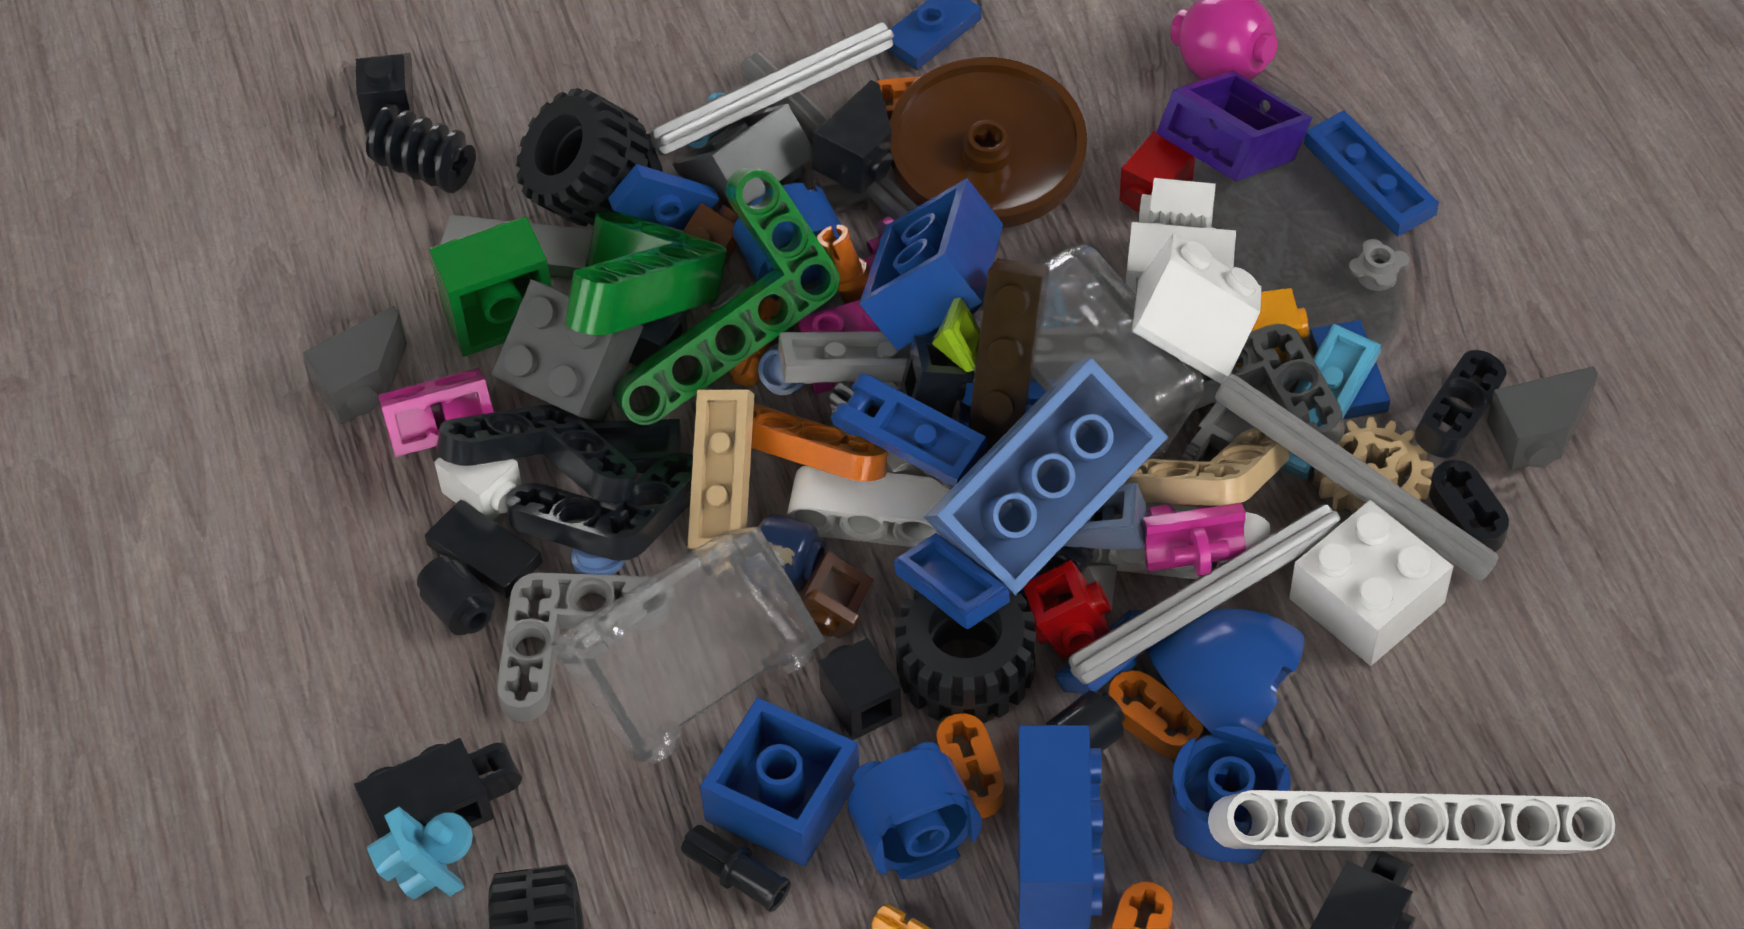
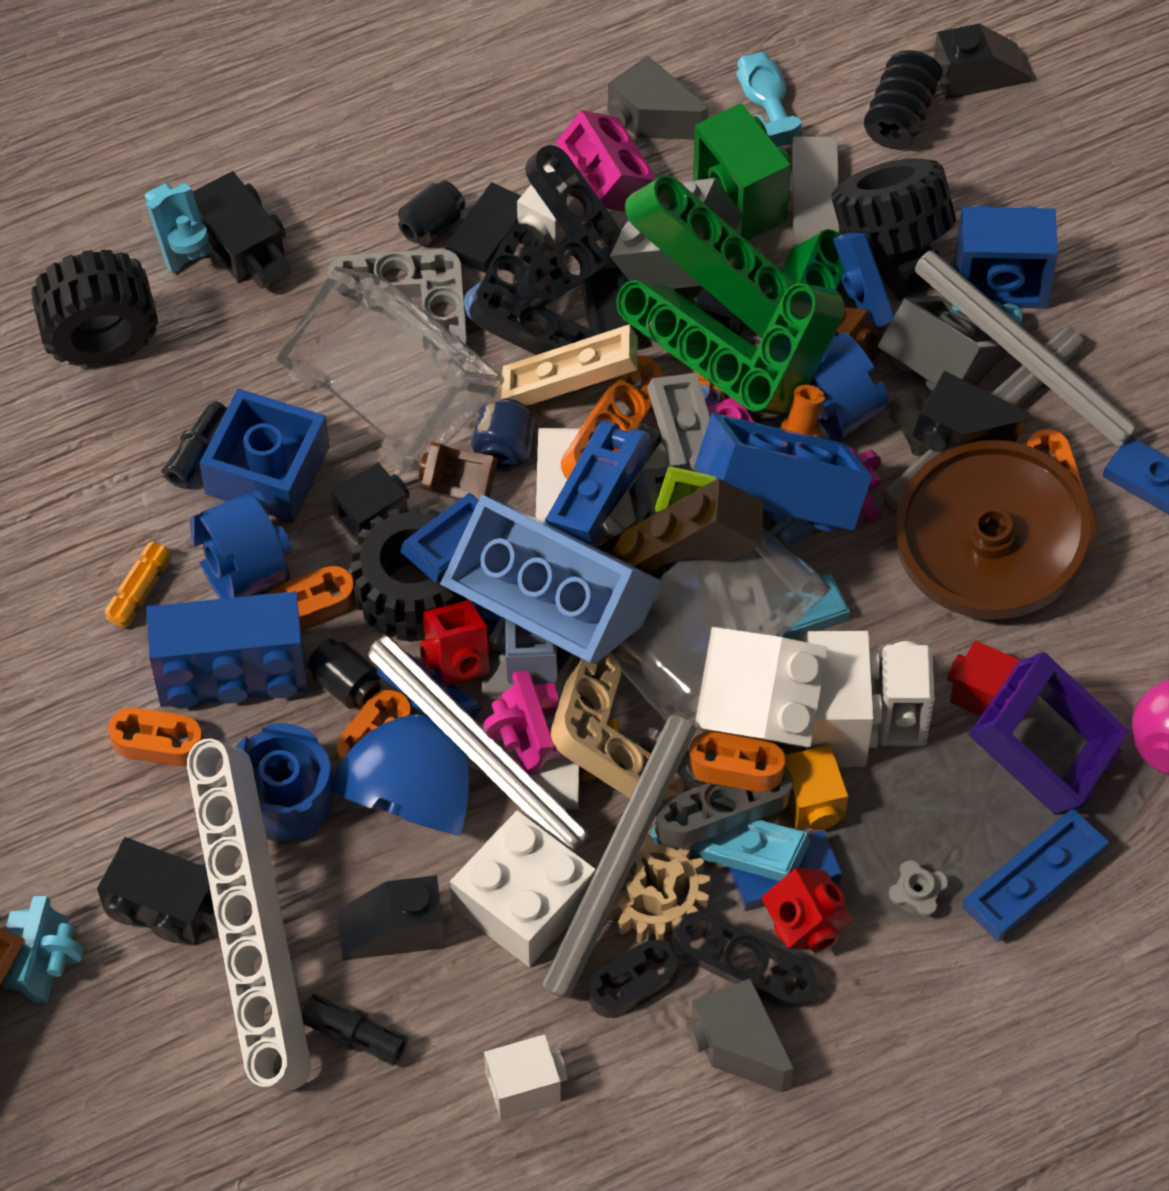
camera: 80 degrees right, 5 degrees up
none -> black pin [301,993,408,1066]
none -> black slope [338,875,445,960]
none -> white brick [484,1034,568,1120]
none -> orange beam [688,732,785,792]
none -> medium azure piece [736,52,802,148]
none -> red brick [761,868,854,953]
none -> blue brick [954,205,1058,309]

